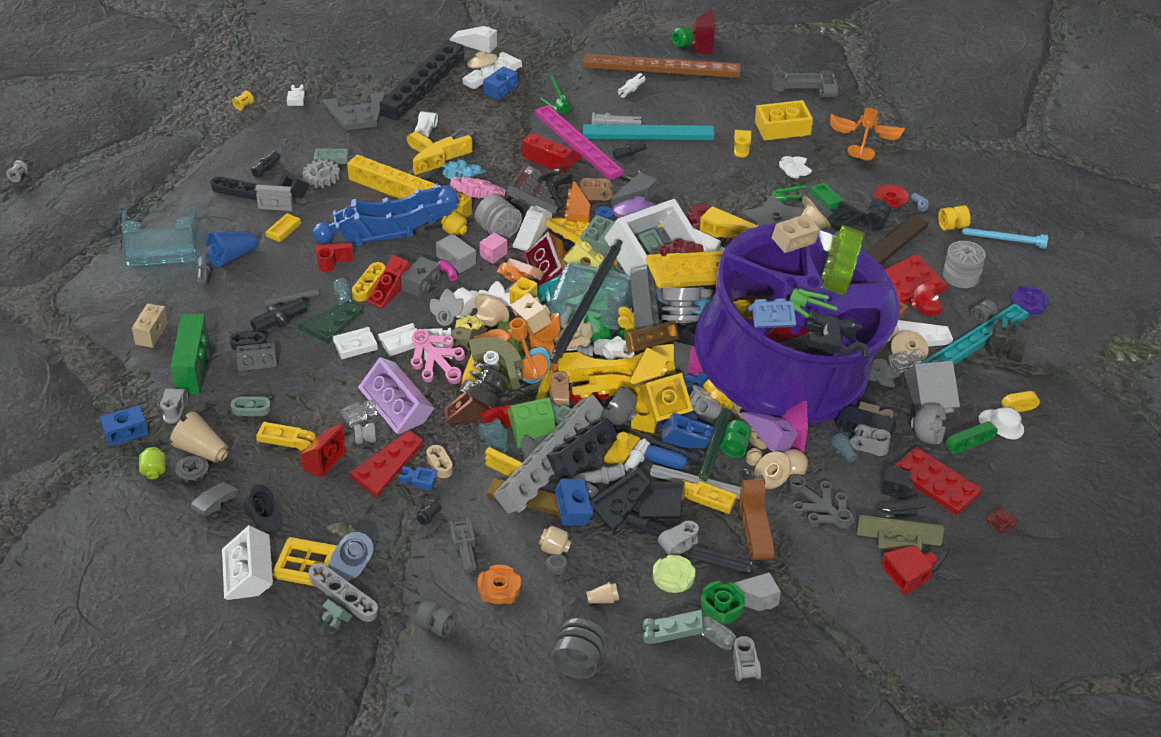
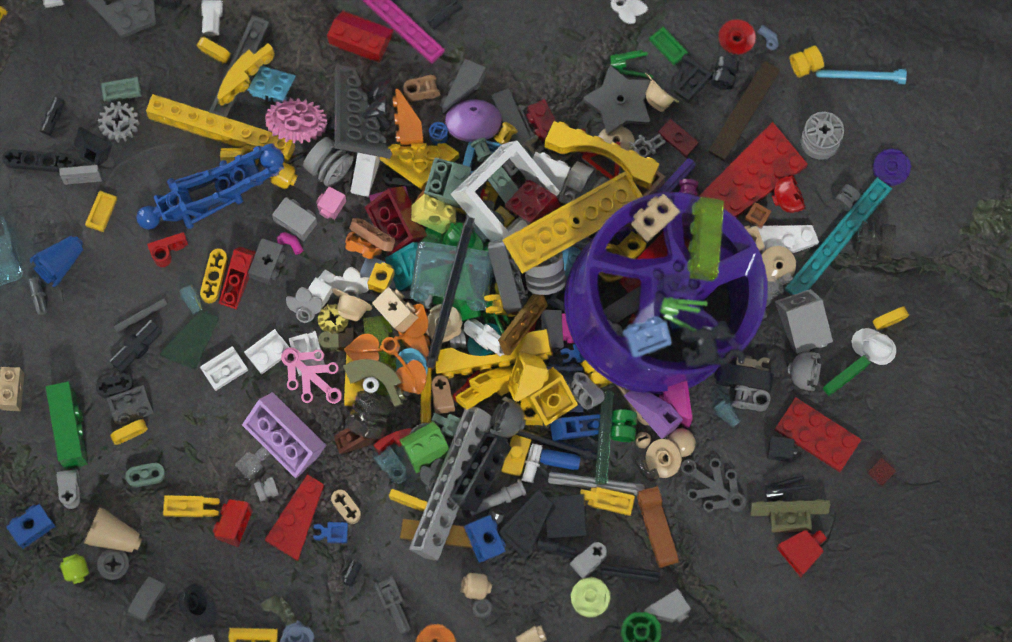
camera: 10 degrees left, 30 degrees up
none -> yellow beam [110,419,148,445]

